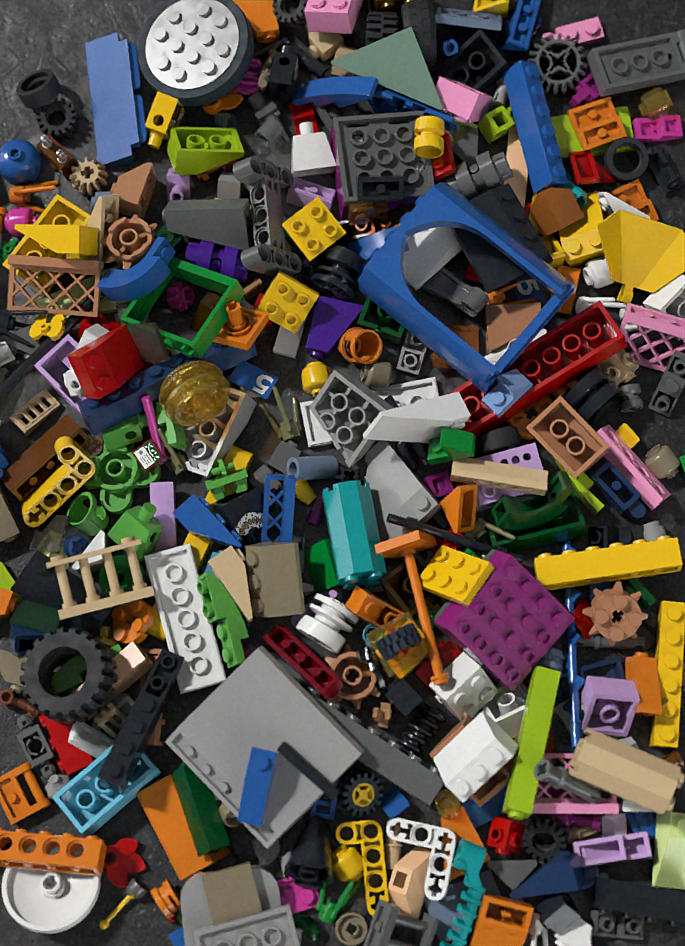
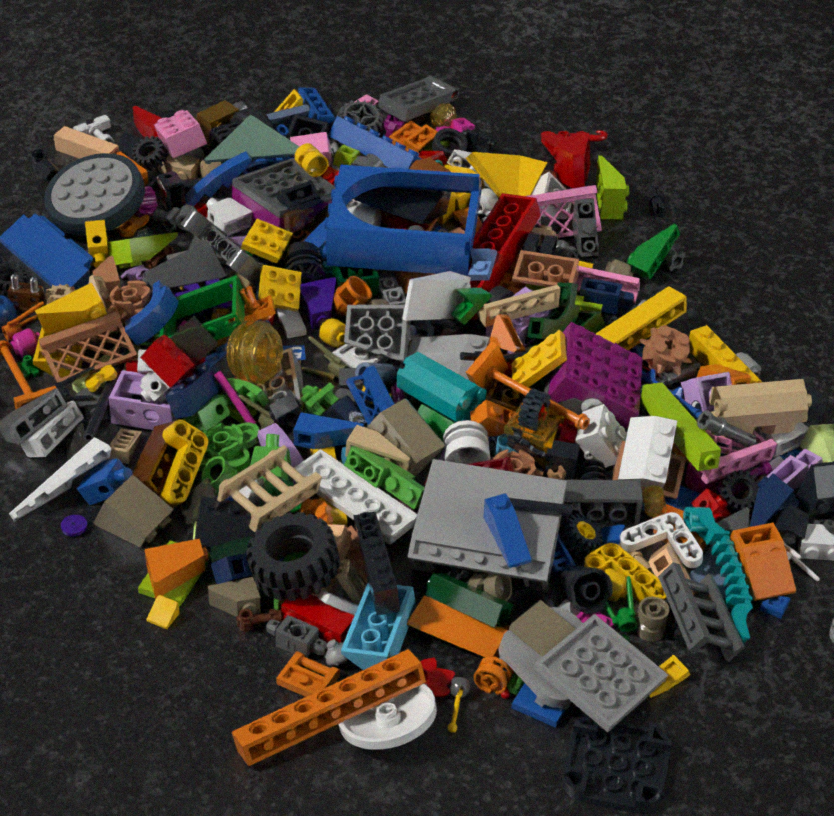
camera: 40 degrees left, 35 degrees down
tile [132,439,165,472] -> none
dark tan piece [258,49,277,90] -> none
none -> black brick [268,389,304,426]

